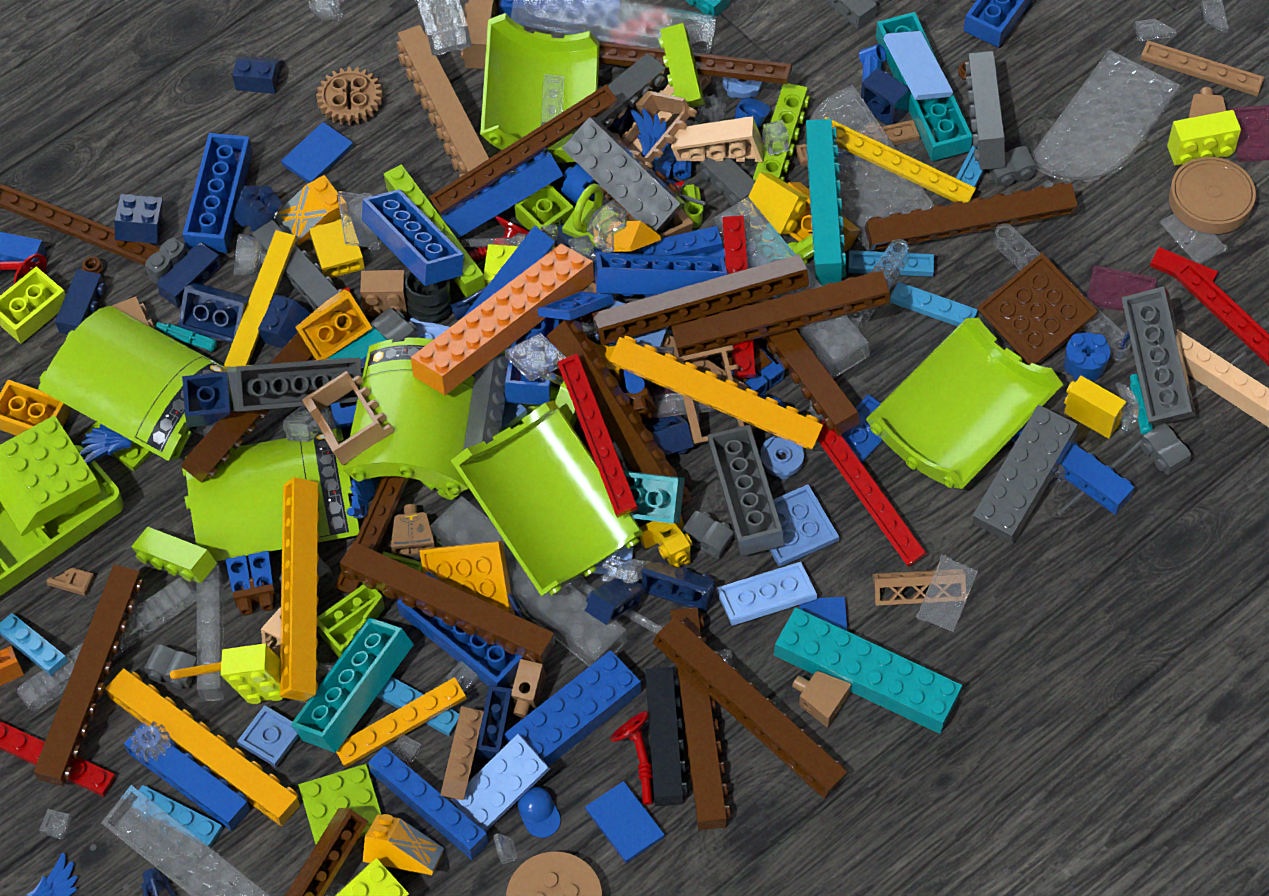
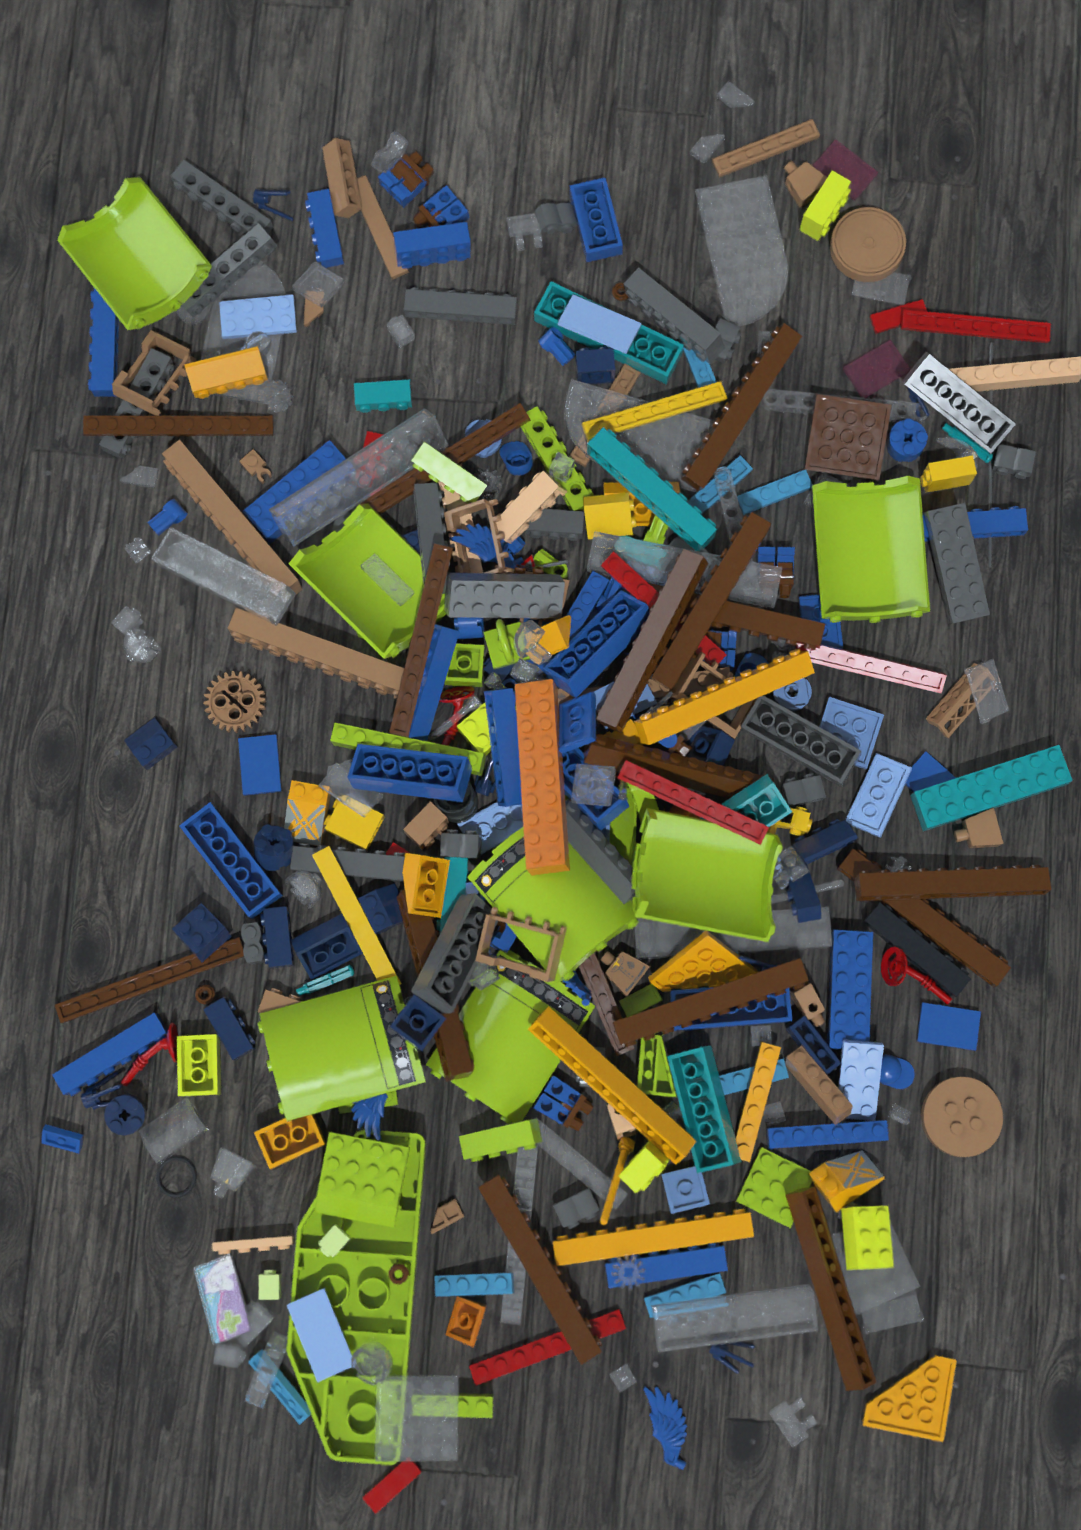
camera: 45 degrees left, 20 degrees up
none -> hips [757,547,795,598]

